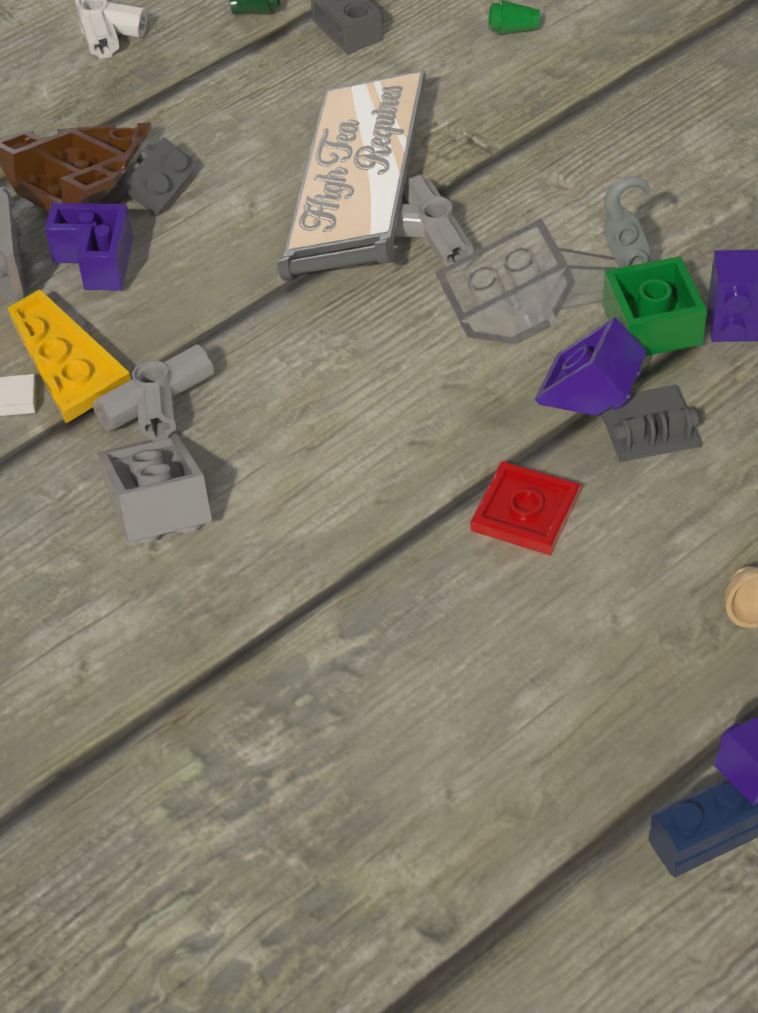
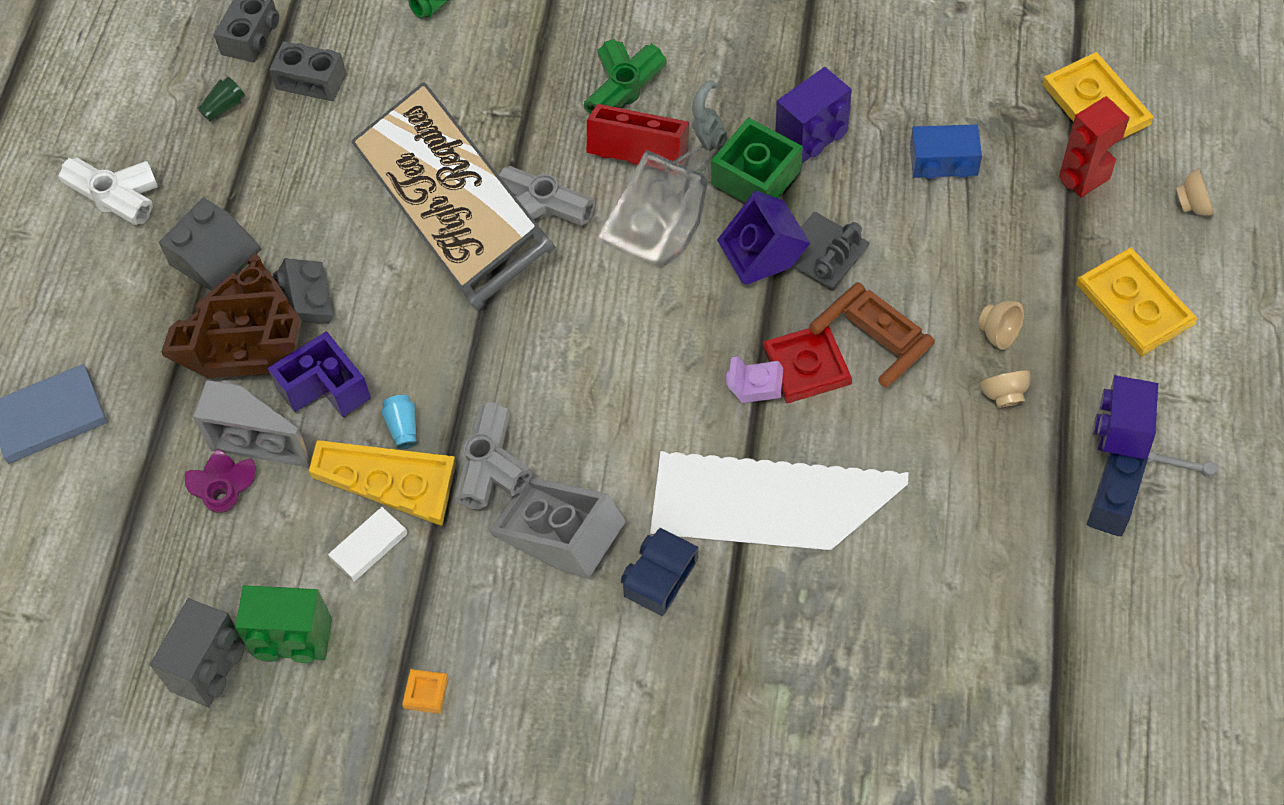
camera: 40 degrees left, 10 degrees up
none -> dark grey slope [159,197,261,291]
none -> medium azure cone [381,395,417,450]
none -> green piece [584,39,667,115]
none -> red brick [586,104,690,171]
none -> dark blue brick [621,528,699,616]
none -> white sticker [650,451,909,550]
none -> lavender bracket [726,356,783,403]
none -> dark orange plate [809,282,935,387]
none -> tan piece [979,371,1031,408]

